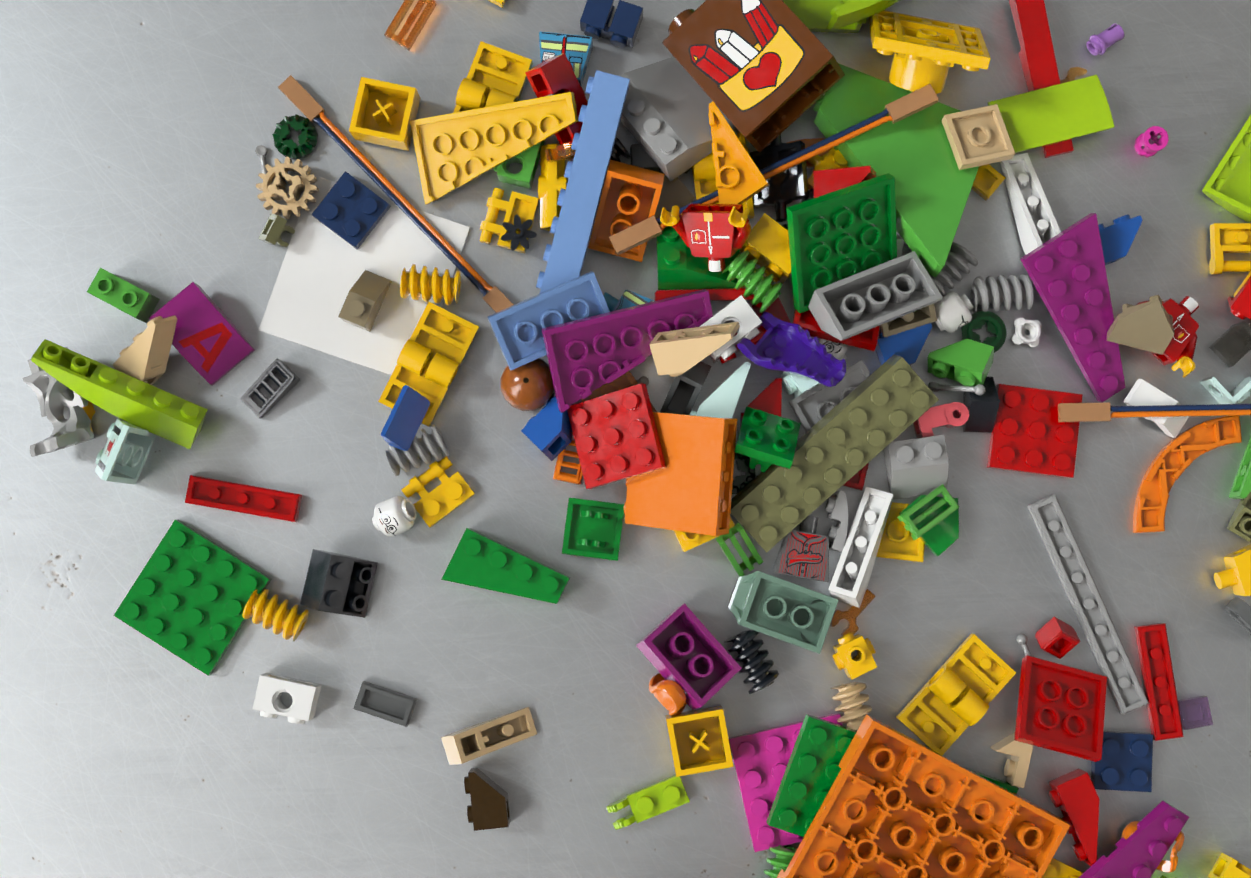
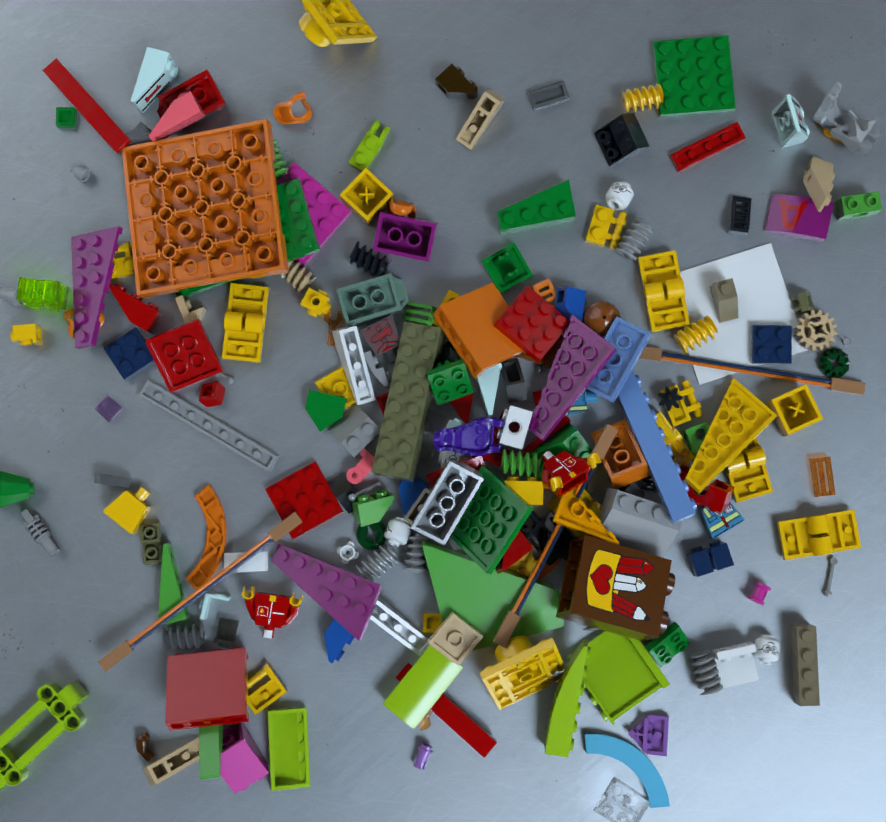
camera: 140 degrees right, 0 degrees up
lime slope [31,339,208,449] -> none
white brick [252,673,322,724] -> none
blue slope [381,385,430,451] -> none
tan slope [649,322,740,377] -> none
bright green tile [897,484,959,540] -> none
dark tan slope [1107,294,1174,355] -> none
dark pink bush [1134,126,1169,157] -> none
red tile [1134,623,1184,741] -> none

